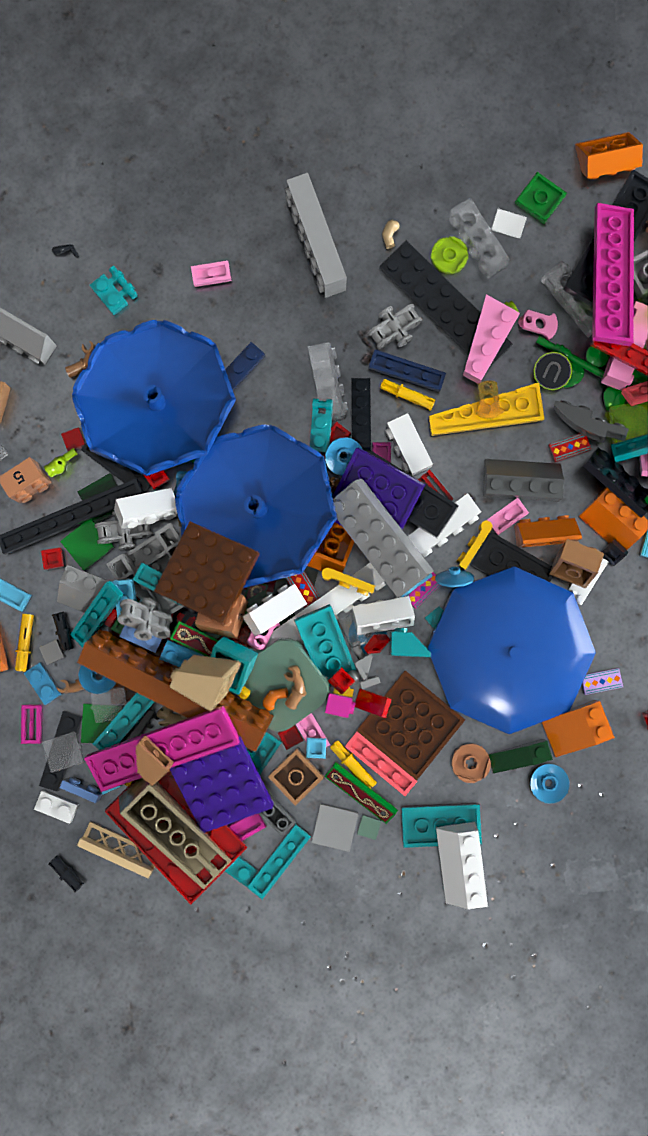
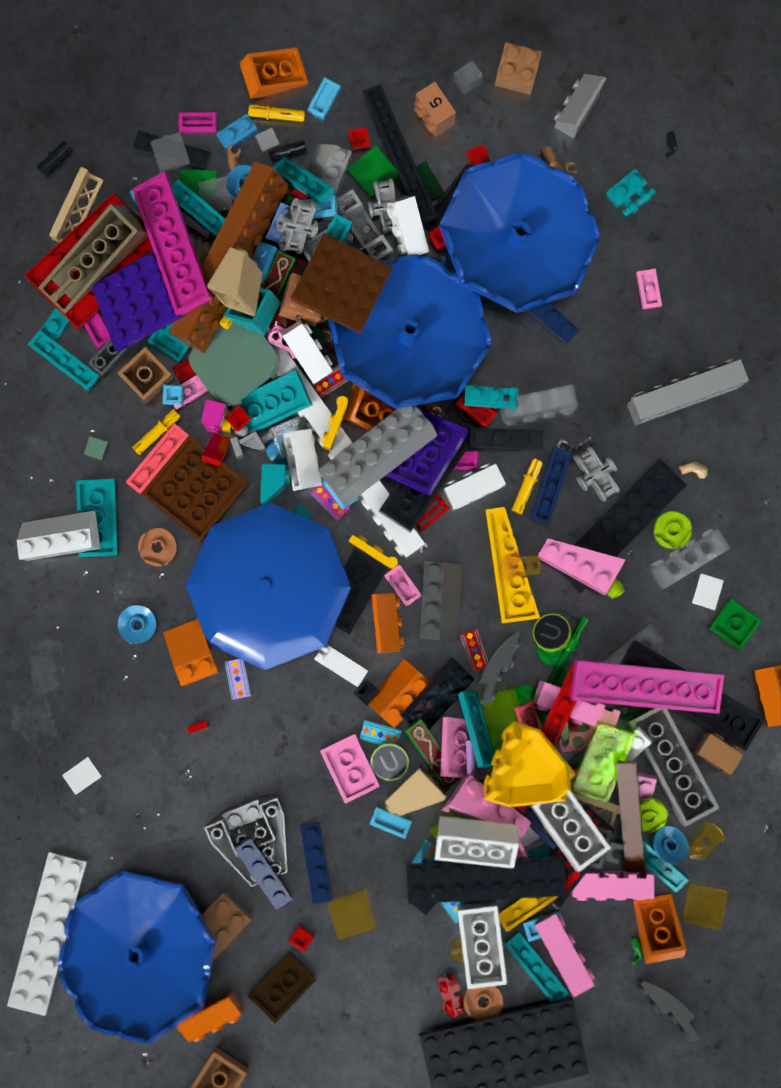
camera: 80 degrees right, 0 degrees up
white plate [34,790,79,824] -> none
lime piece [44,448,78,477] -> none
medium blue plate [60,777,102,803] -> none
medium nougat slope [136,735,174,786] -> none
orange arm [263,688,288,711] -> none
medium nougat piece [284,665,307,710] -> none
light grey tile [311,803,358,852] -> none
tile [324,762,398,824] -> none
dark azure dish [325,437,362,475] -> none
red tile [364,634,390,654] -> none
dark azure dish [435,566,474,587] -> none
dark green slope [488,739,553,774] -> none
bright pink piece [518,310,558,340] -> none
medium nougat brick [549,539,604,589] -> none

